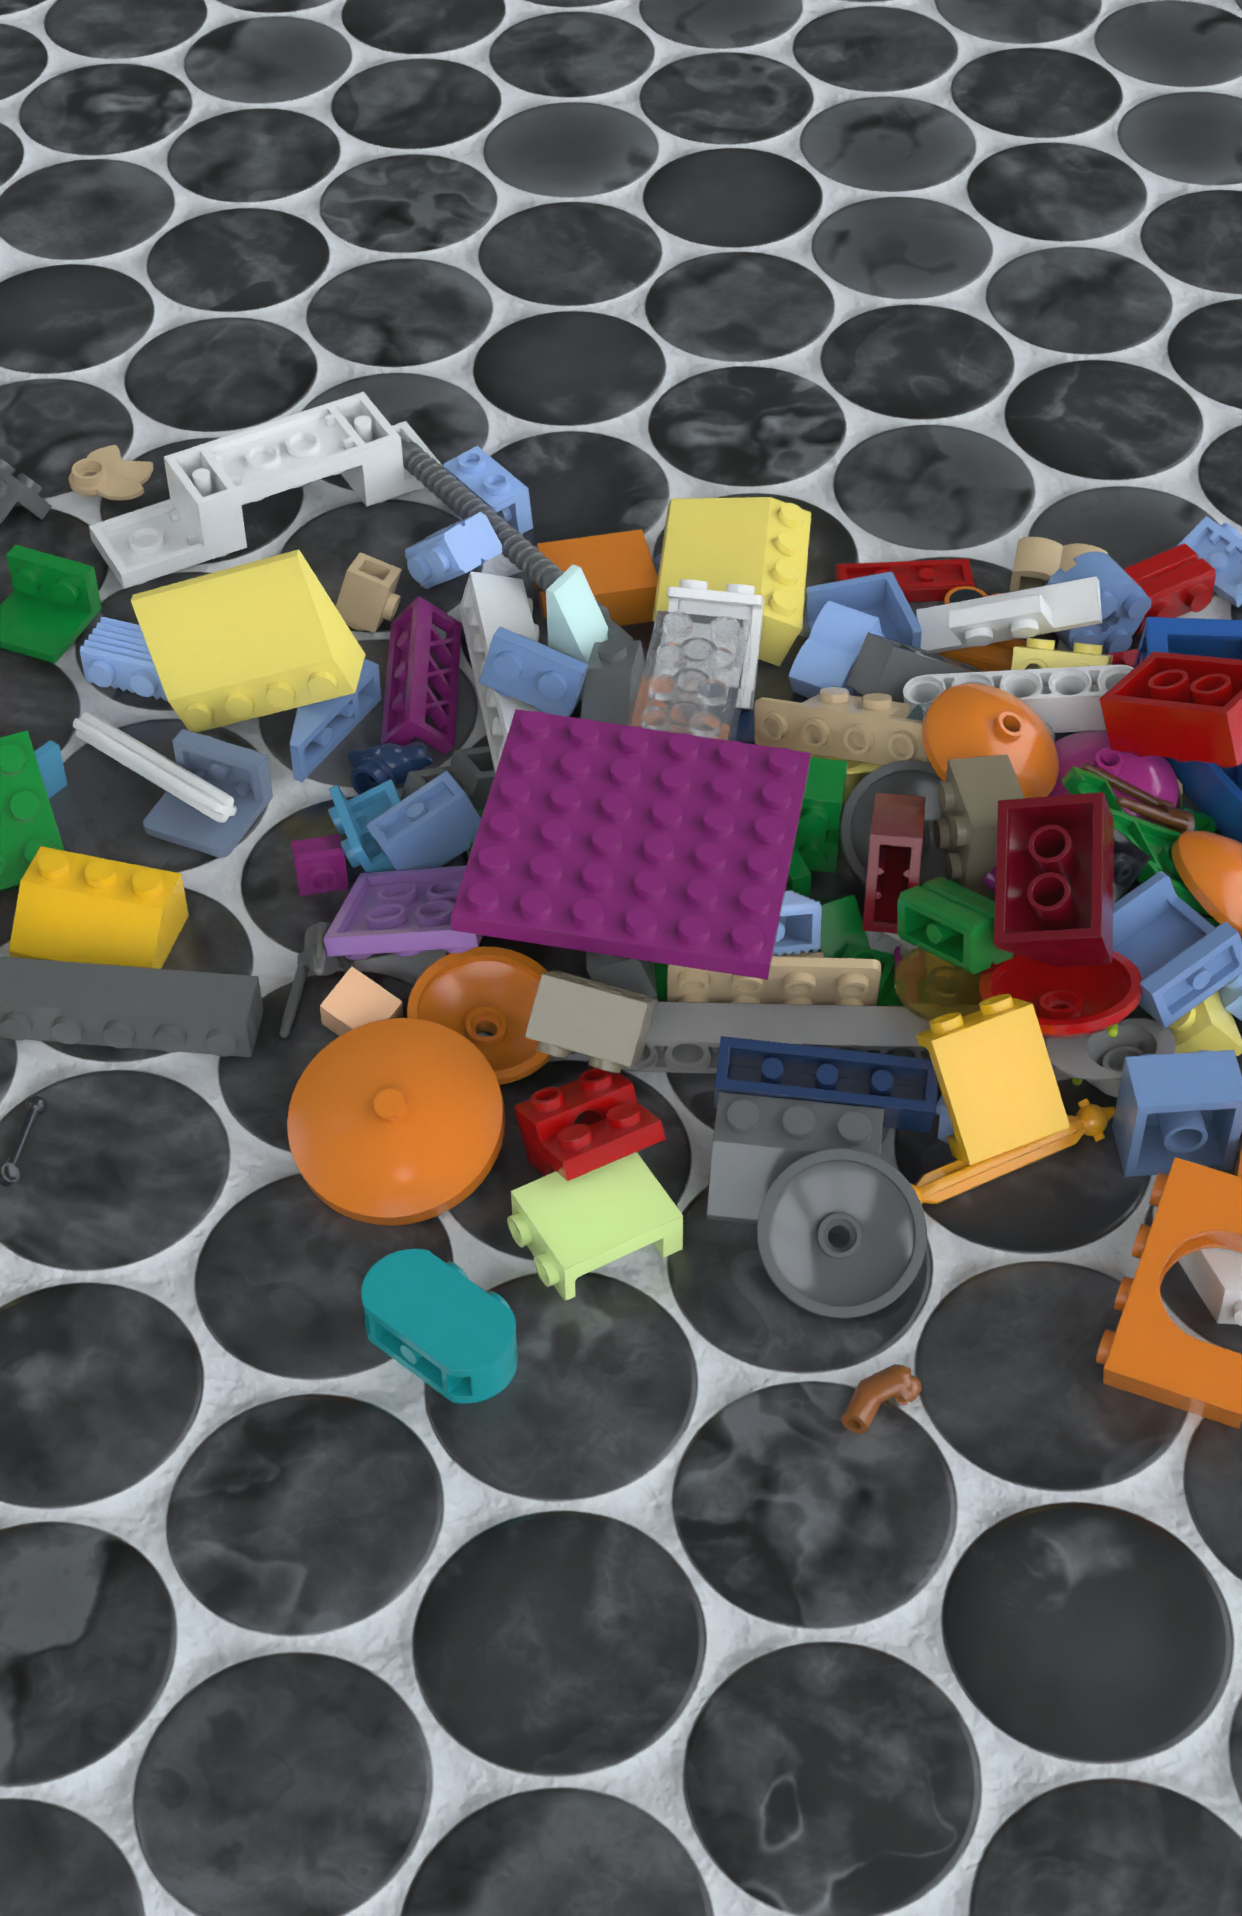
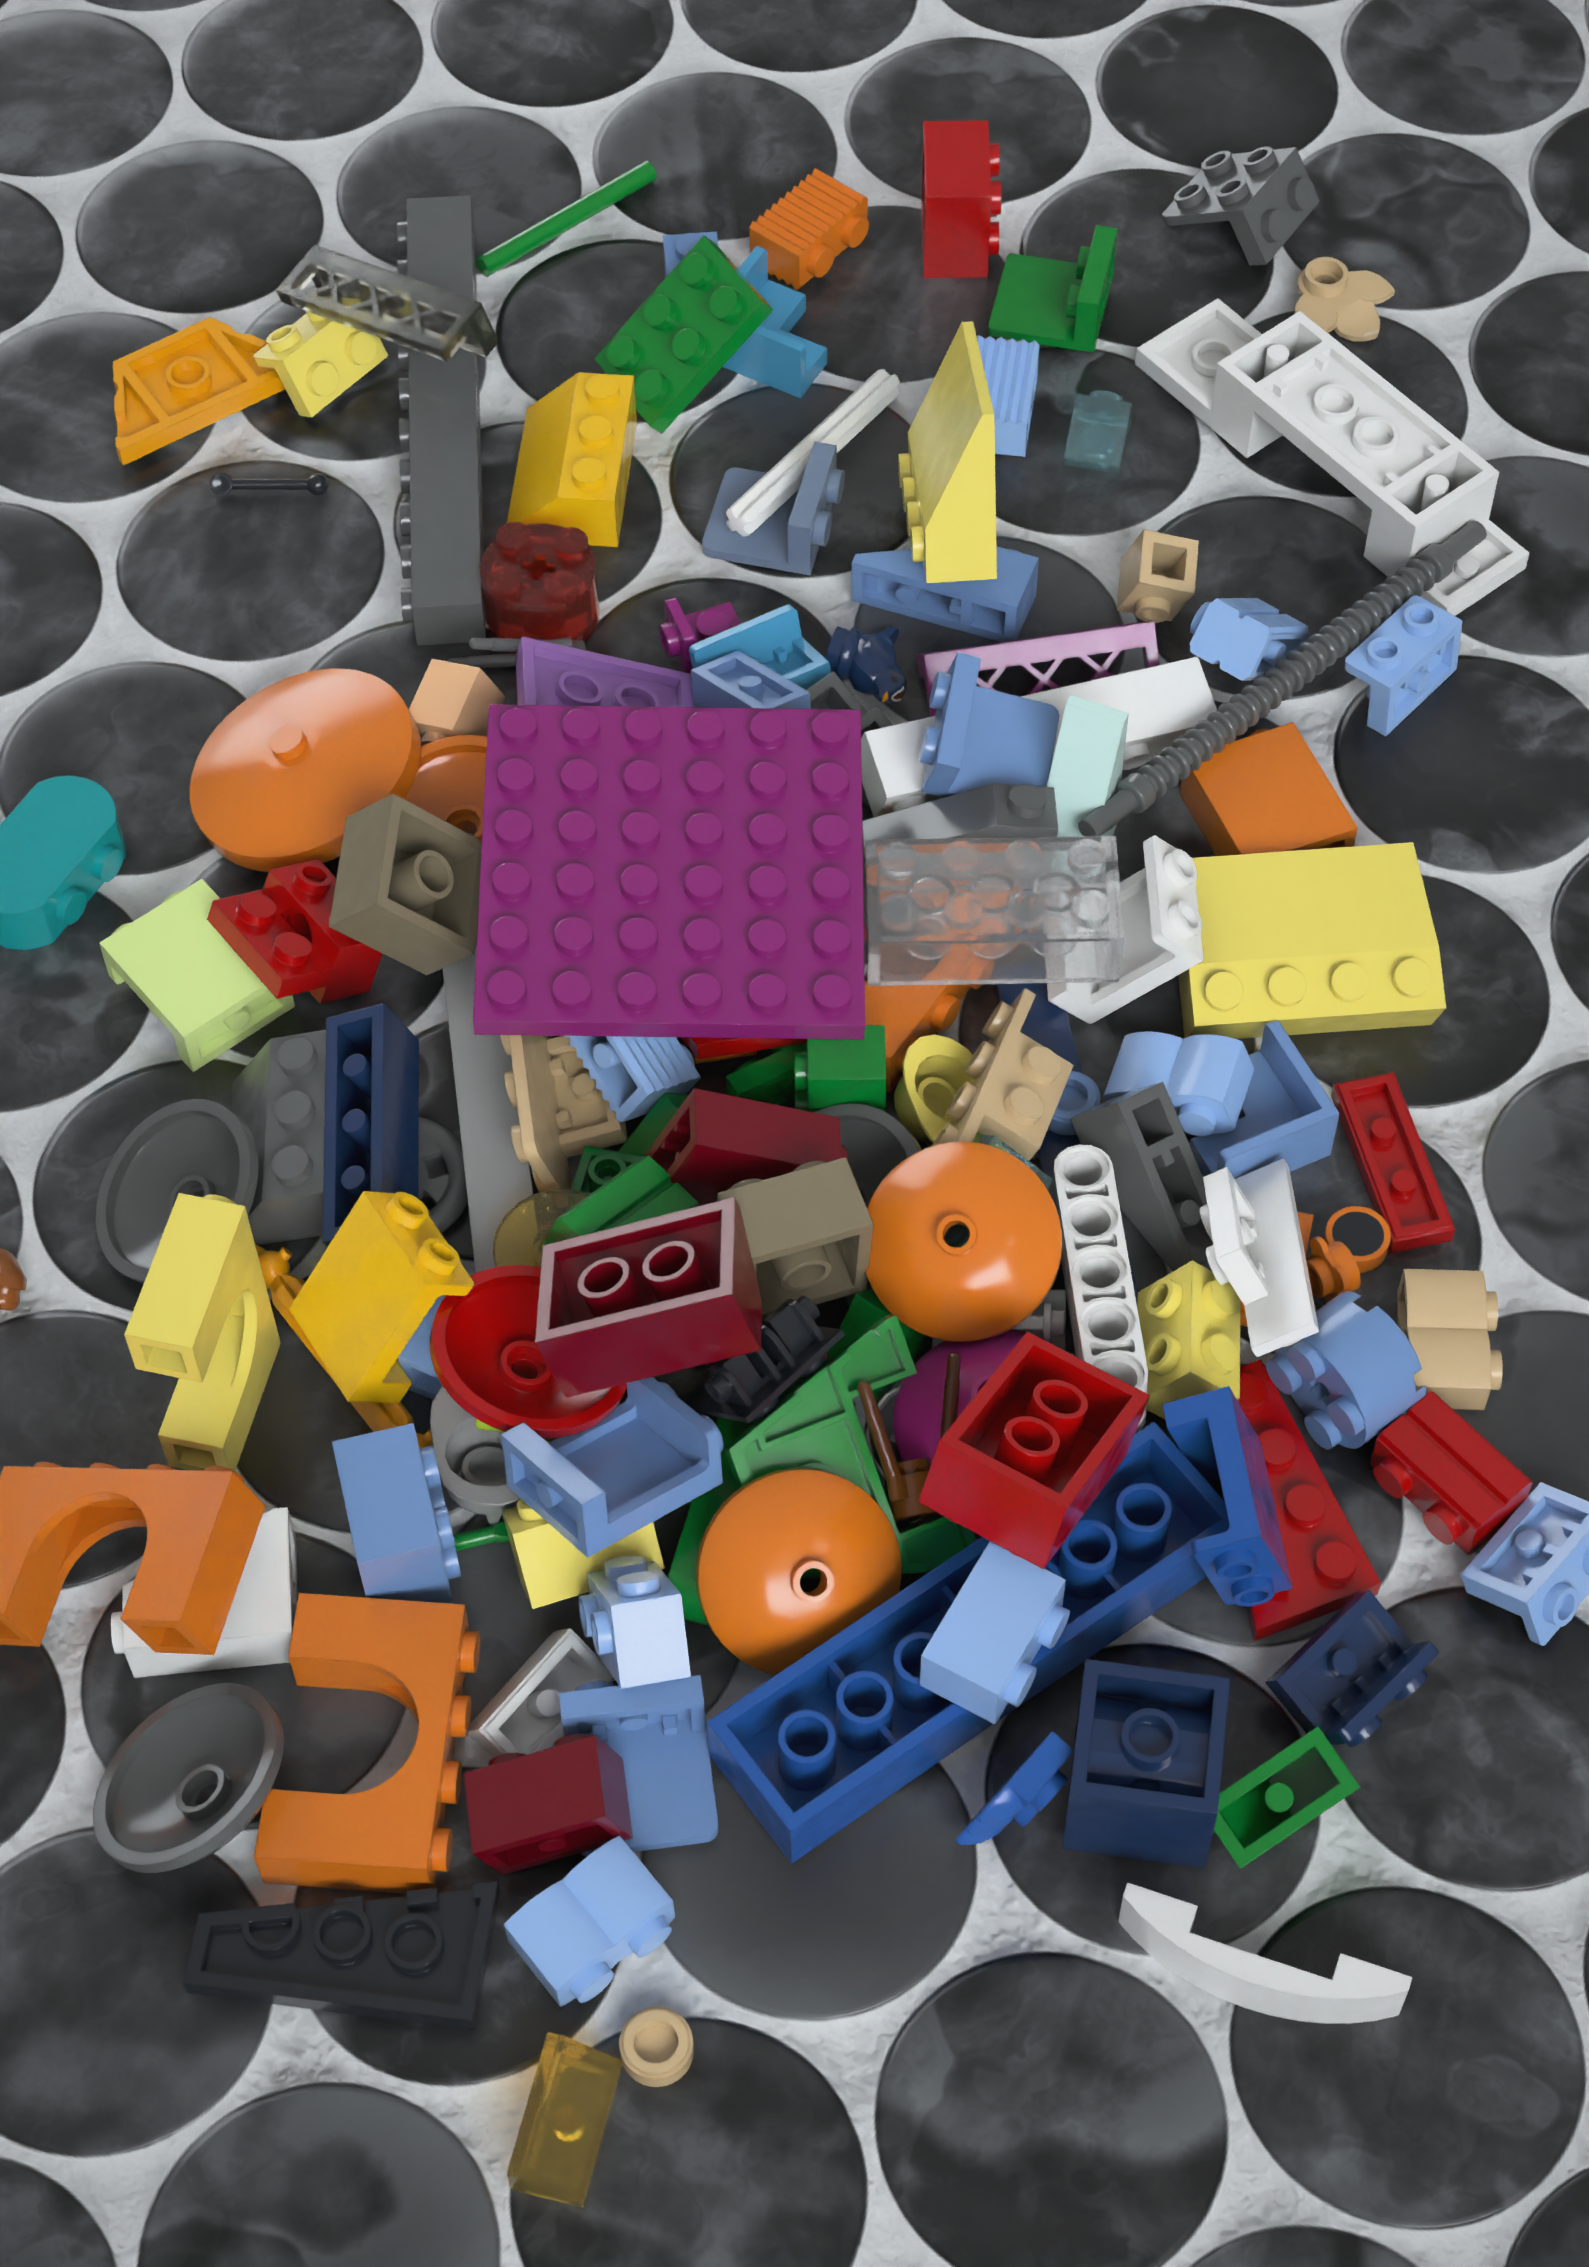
camera: 80 degrees right, 10 degrees up
none -> light yellow arch [124,1193,281,1471]
none -> clear red brick [480,522,600,653]

